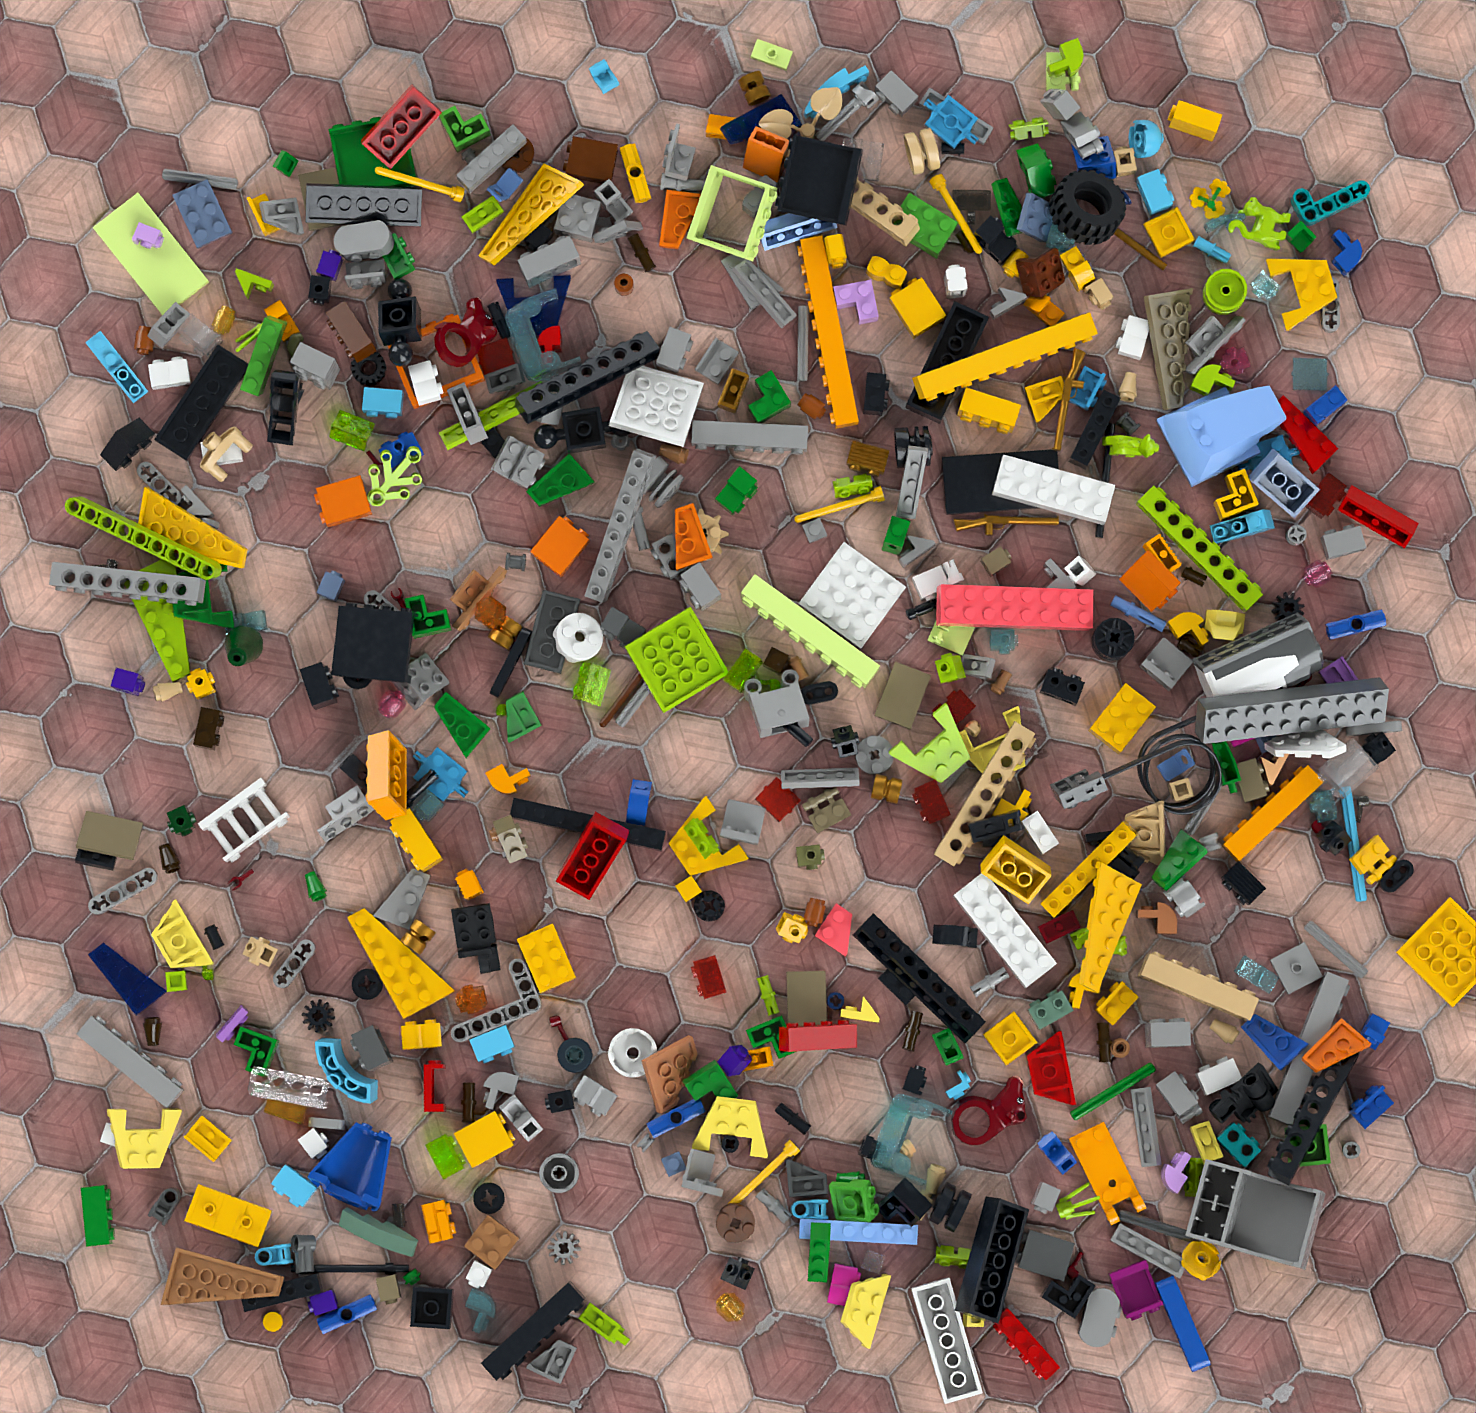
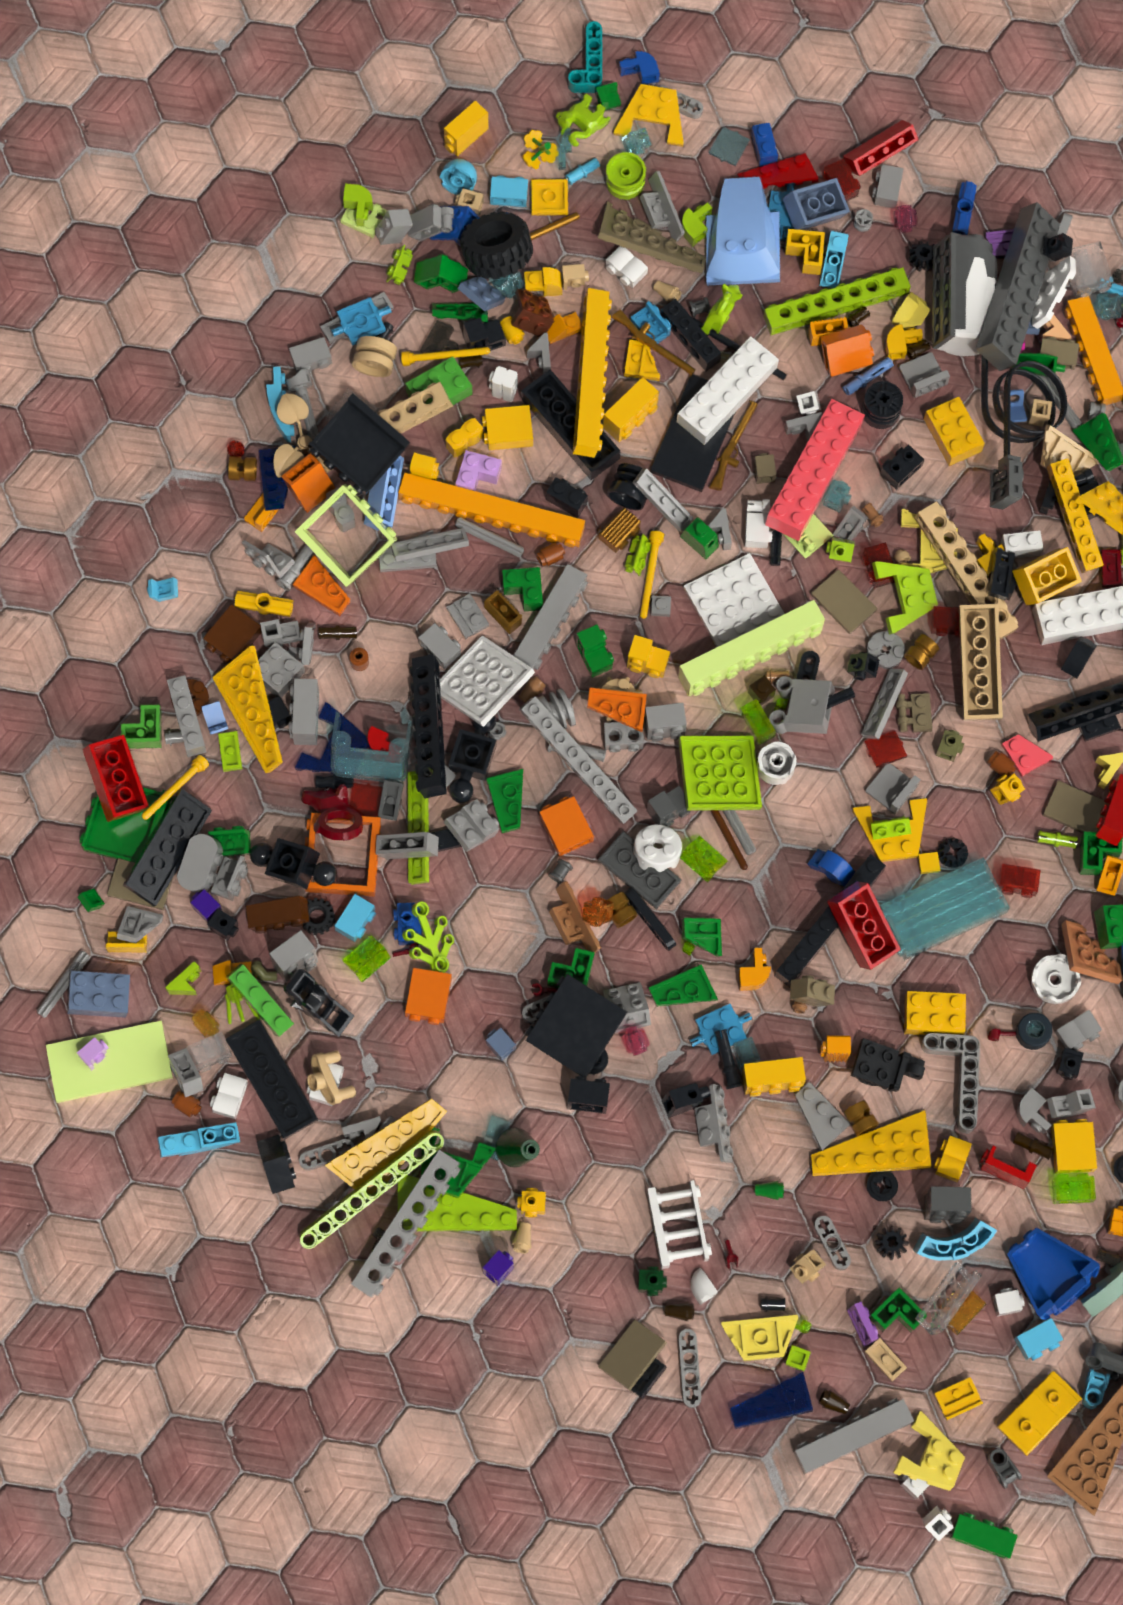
camera: 65 degrees left, 10 degrees down
dark brown brick [193,707,224,751] -> none
light grey beam [308,1117,346,1130] -> none
light orange brick [366,730,407,820] -> none
white brick [408,360,444,406] -> none
clear orange brick [455,984,488,1014] -> none
medium azure brick [470,1025,515,1064] -> none
dark purple brick [717,1045,753,1077] -> none
yellowish green plate [751,39,793,70] -> none
dark blue bush [827,992,844,1010] -> none
clear pink brick [1220,346,1251,376] -> none
black brick [1360,732,1396,766] -> none
none -> clear red plate [227,440,244,457]
none -> yellow brick [627,635,670,678]
none -> white brick [691,1268,718,1305]
none -> white brick [757,742,796,785]
none -> tan plate [865,1338,907,1382]
none -> clear light blue brick [880,857,1010,961]
none -> white brick [922,1506,953,1541]
none -> tan brick [959,604,1003,721]
none -> black brick [1043,233,1073,261]

